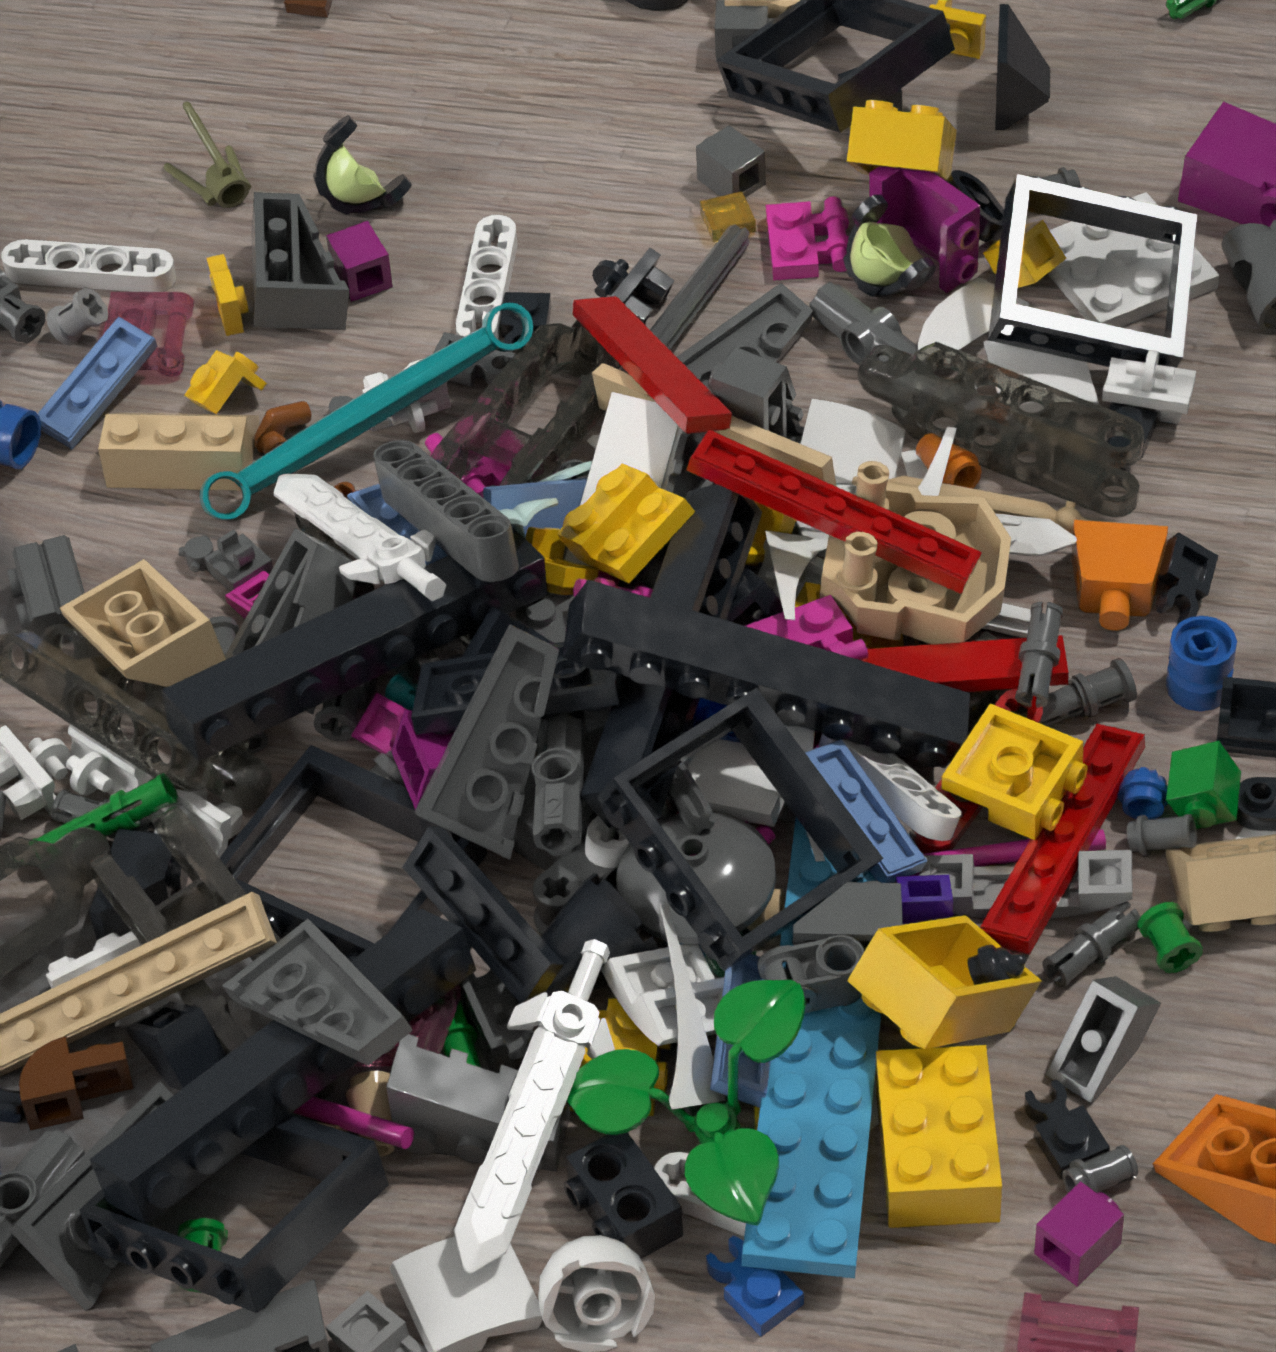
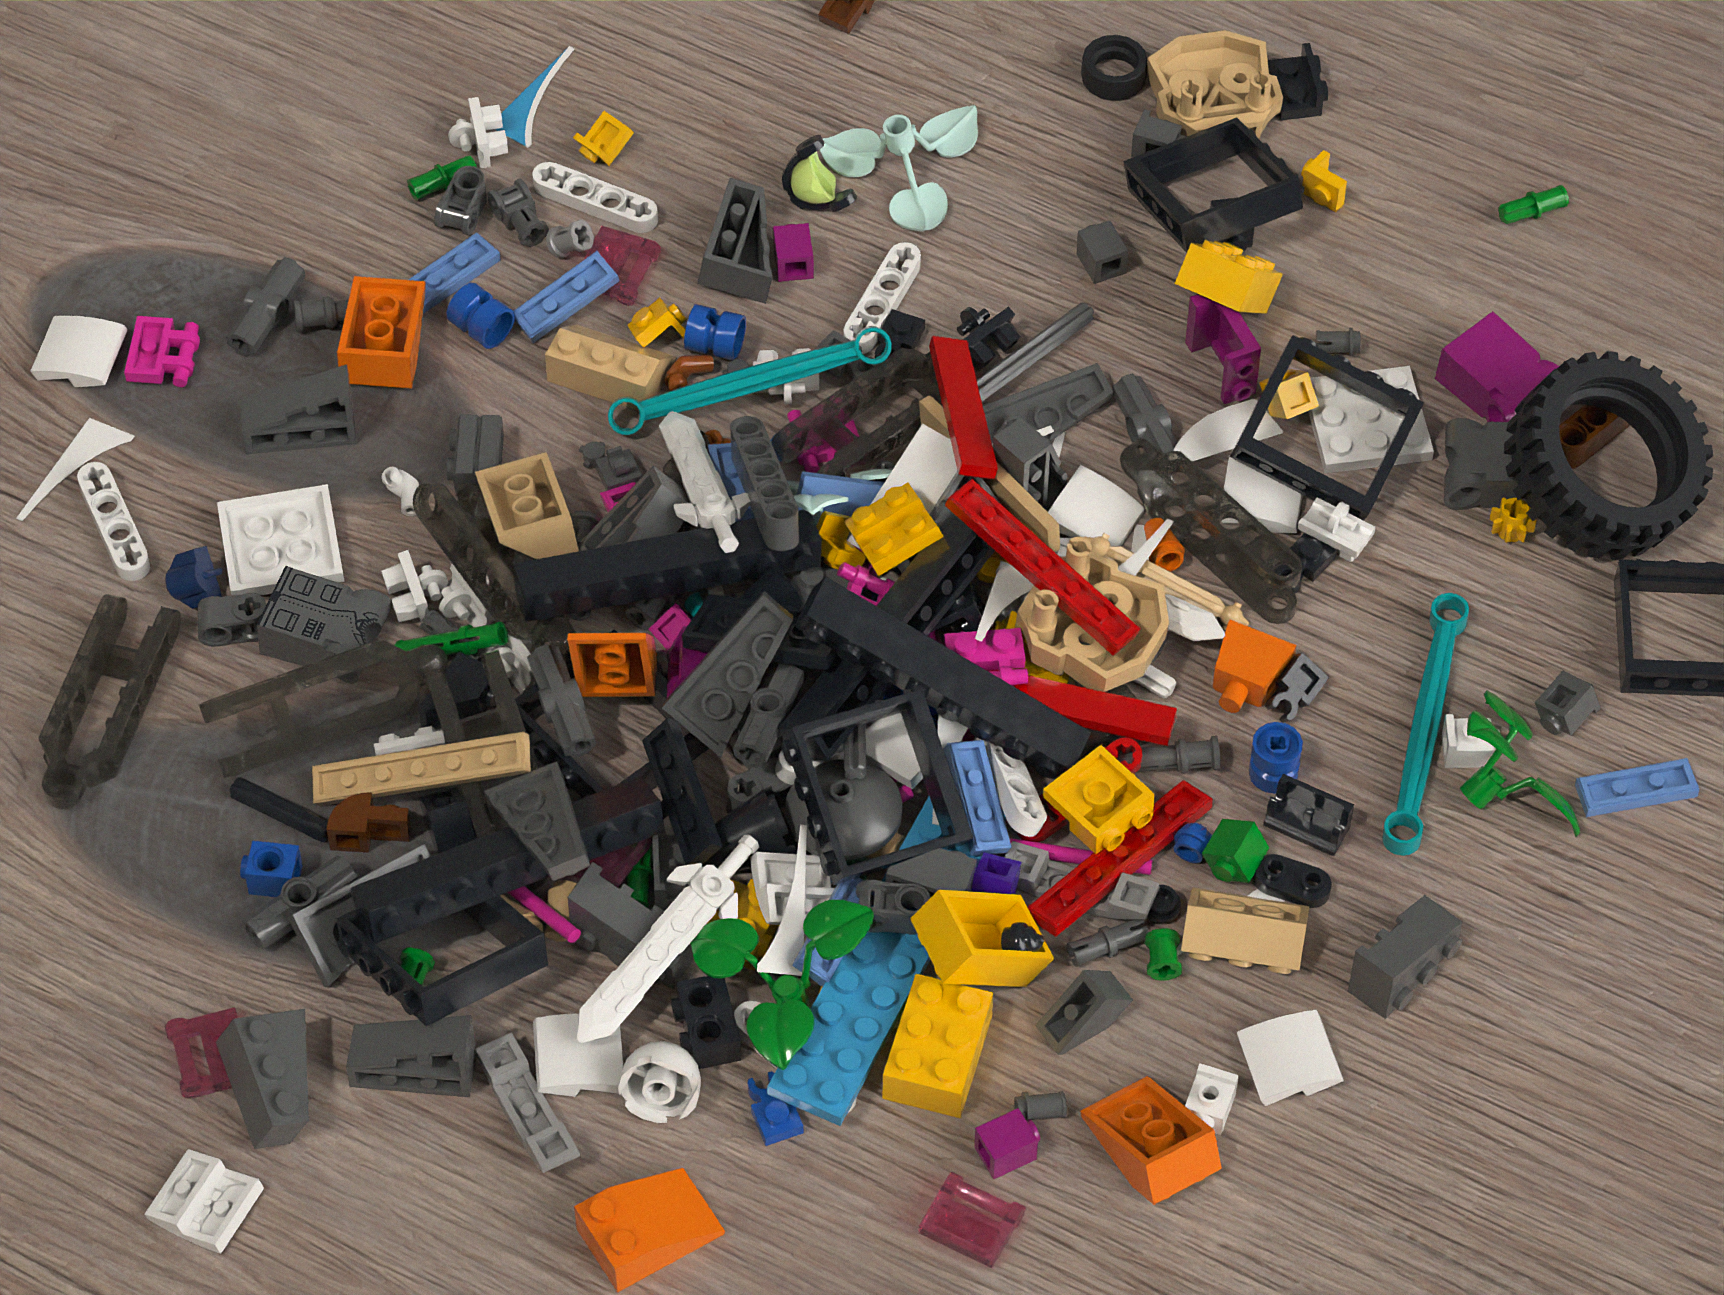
camera: 15 degrees right, 5 degrees up
olive plant [163,101,251,208] -> none
yellow plate [206,254,249,336] -> none
clear yellow tile [699,191,756,242] -> none
dark pink plate [765,196,849,281] -> none
cap [843,194,936,297] -> none
black plate [946,170,1004,242] -> none
black slope [995,4,1051,130] -> none
dark grey pin [1015,602,1064,708] -> none
black plate [1024,1079,1110,1179] -> none
dark grey pin [1127,814,1197,857] -> none
none -> dark grey piece [527,644,596,758]
none -> orange slope [567,633,657,697]
none -> yellow bracket [573,111,634,166]
none -> blue wheel [684,304,746,360]
none -> light aqua plant [820,105,978,232]
none -> black plate [1147,885,1181,923]

